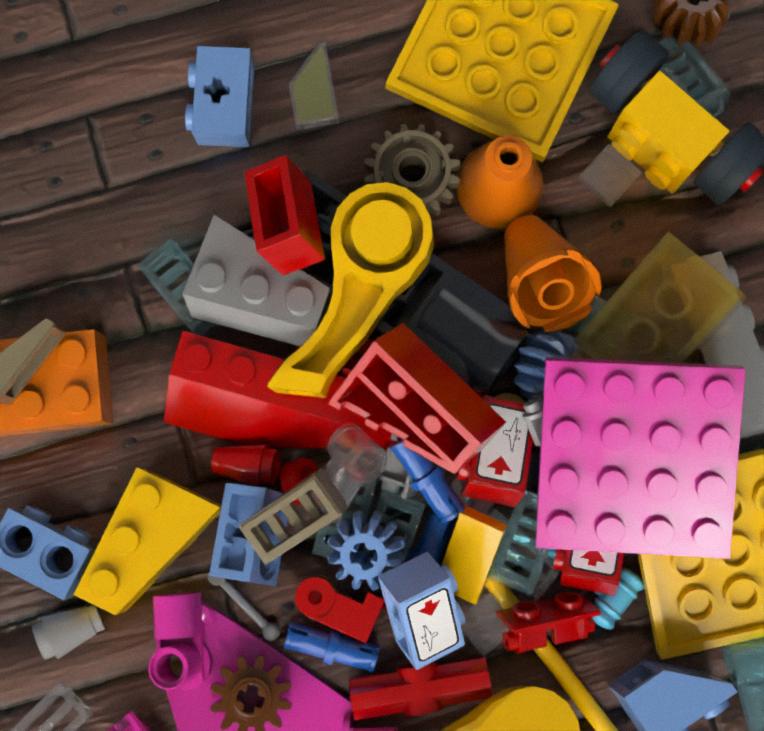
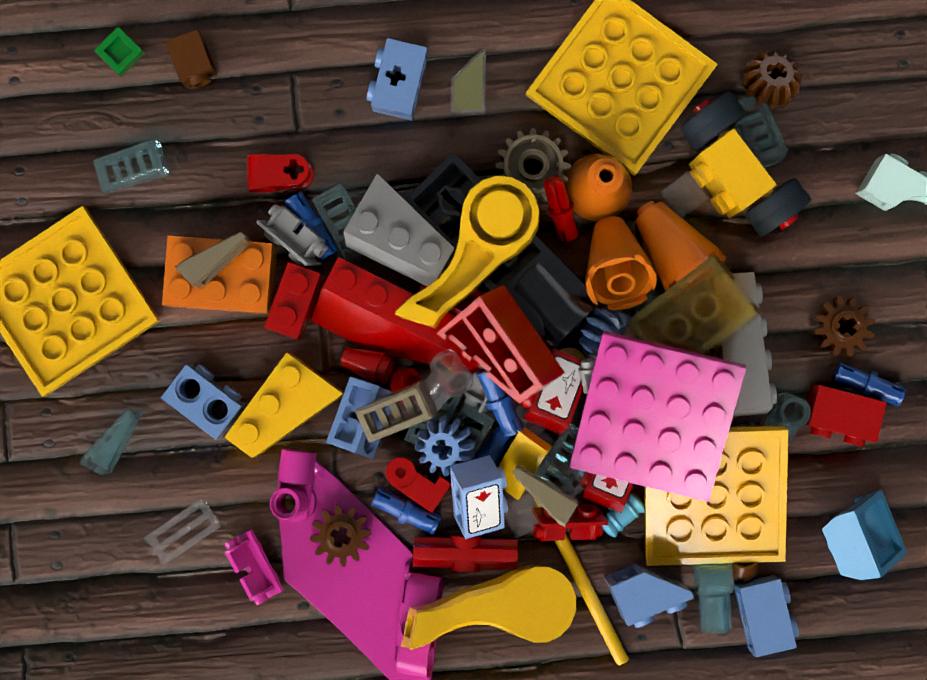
camera: 10 degrees right, 5 degrees up
light grey cone [32,605,105,660] -> none
light grey hinge [208,573,280,641] -> none
red brick [244,155,325,276] -> none
none -> red piece [247,154,314,193]
none -> light grey hinge [256,204,328,267]
none -> red brick [264,262,325,341]
none -> blue pin [284,191,339,261]
none -> dark tan slope [513,465,578,527]
none -> red axle [543,175,579,242]
none -> orange cone [635,201,726,298]

